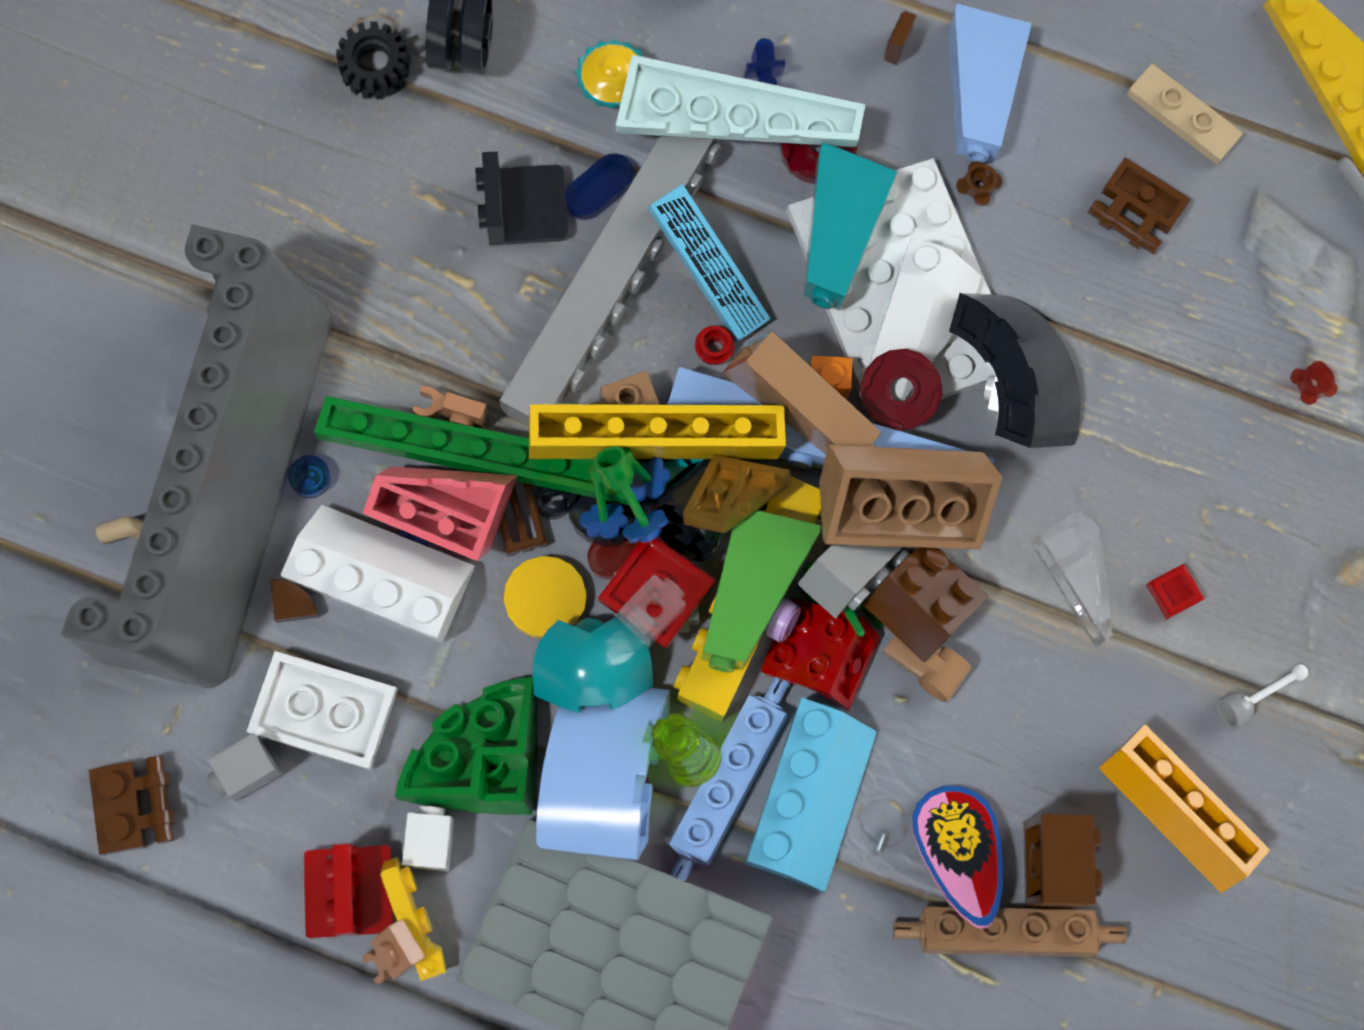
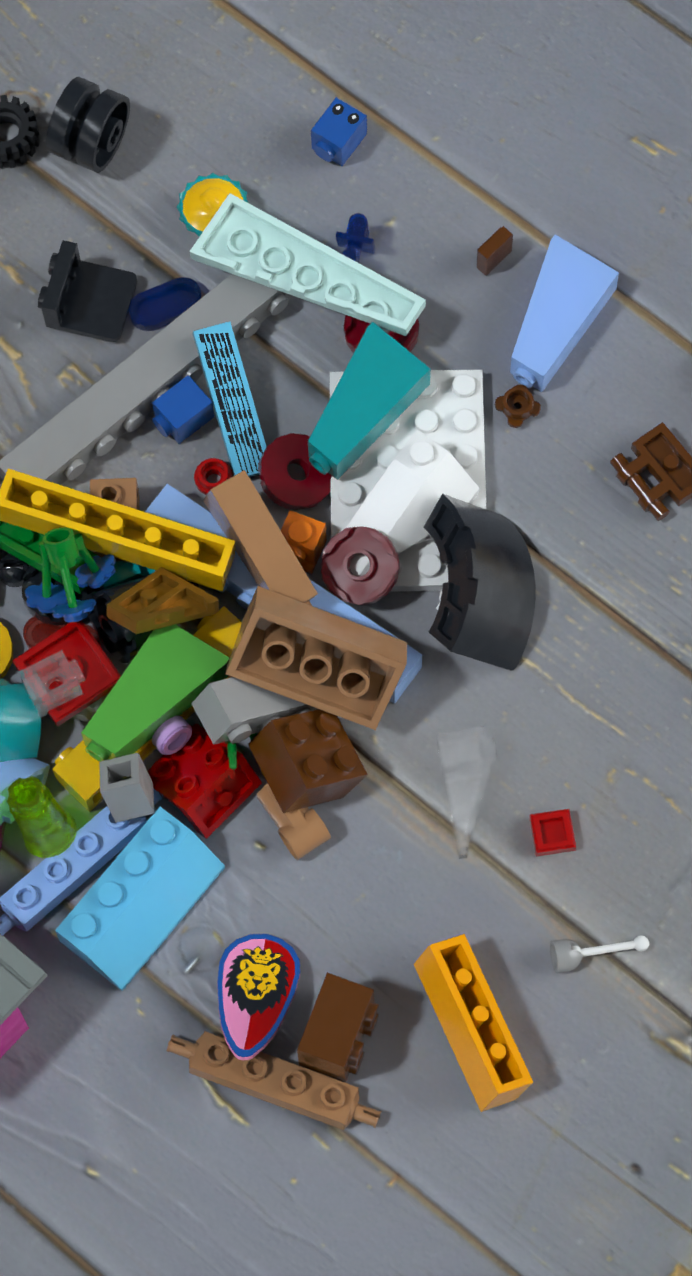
camera: 30 degrees right, 5 degrees down
none -> light grey brick [99,753,154,823]
none -> blue brick [152,375,214,444]
none -> dark red tile [258,433,332,510]

